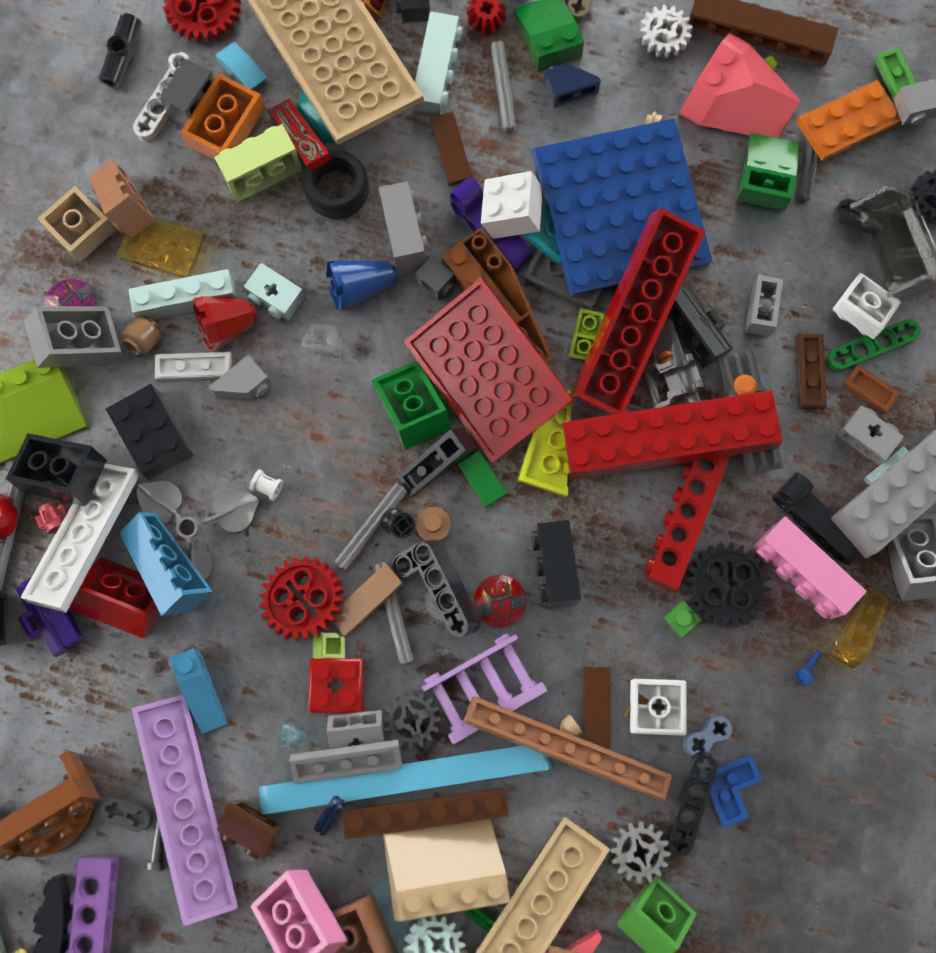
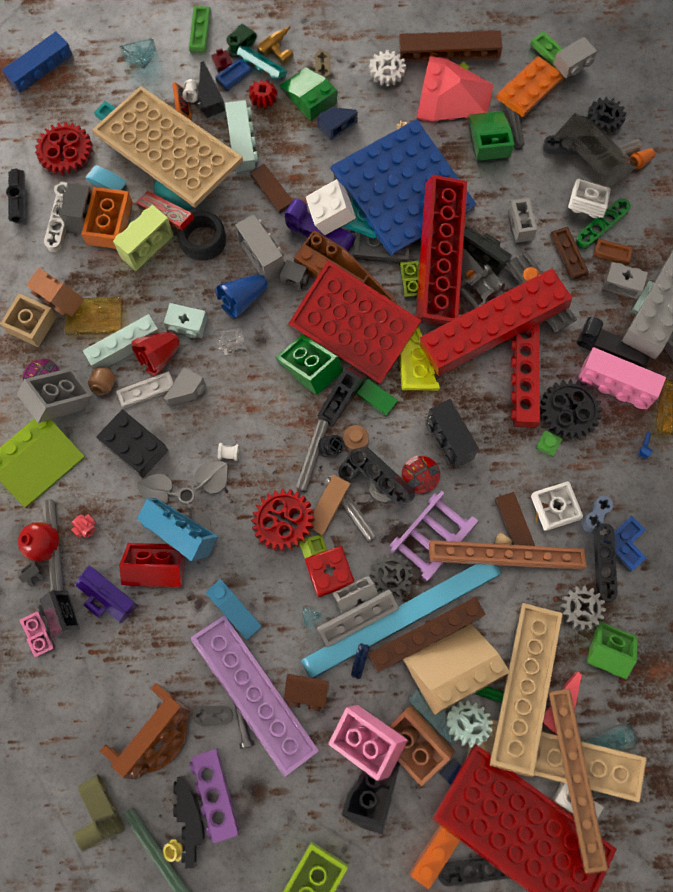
camera: 20 degrees left, 5 degrees down
black brick [6,433,107,506] -> none
white plate [21,463,140,612] -> none
light grey axle [491,41,516,132] -> none

